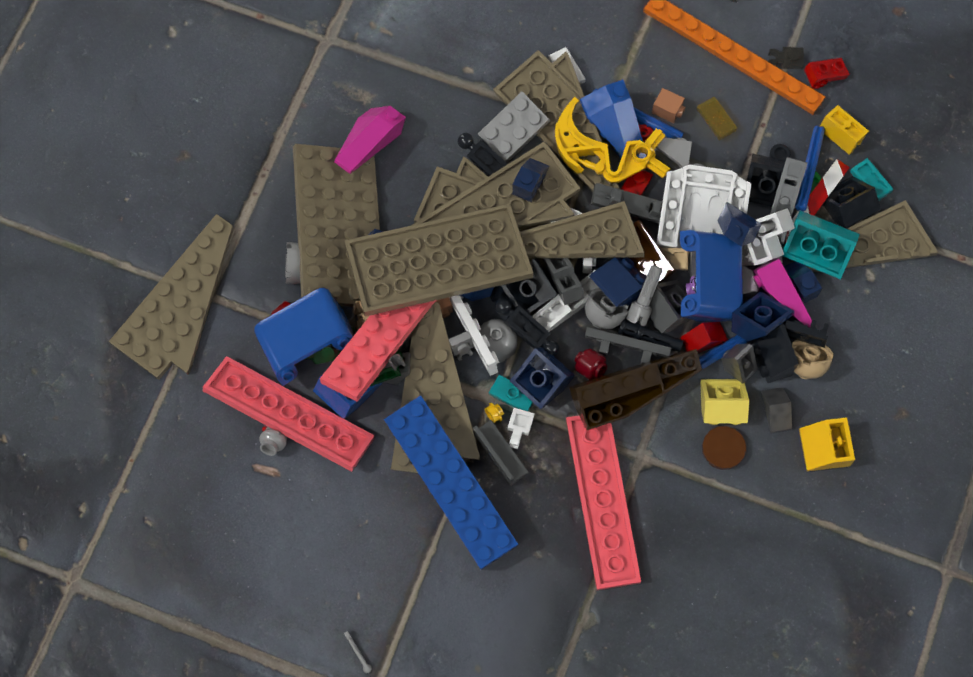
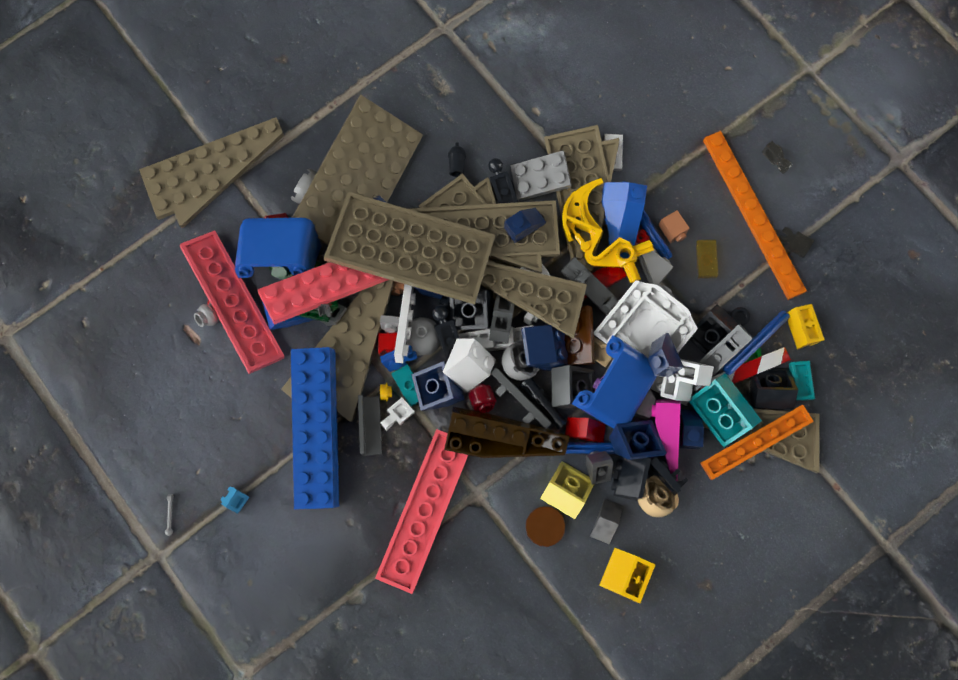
camera: 30 degrees right, 5 degrees up
dark pink wedge [334,106,406,174] -> none
light grey piece [626,266,662,326] -> none
red plate [804,57,850,89] -> none
none -> dark azure tile [221,487,249,514]
none -> red window [378,333,397,357]
none -> blue plate [380,345,418,372]
none -> white slope [443,338,496,392]
none -> black piece [448,142,466,177]
none -> orange plate [700,405,814,480]

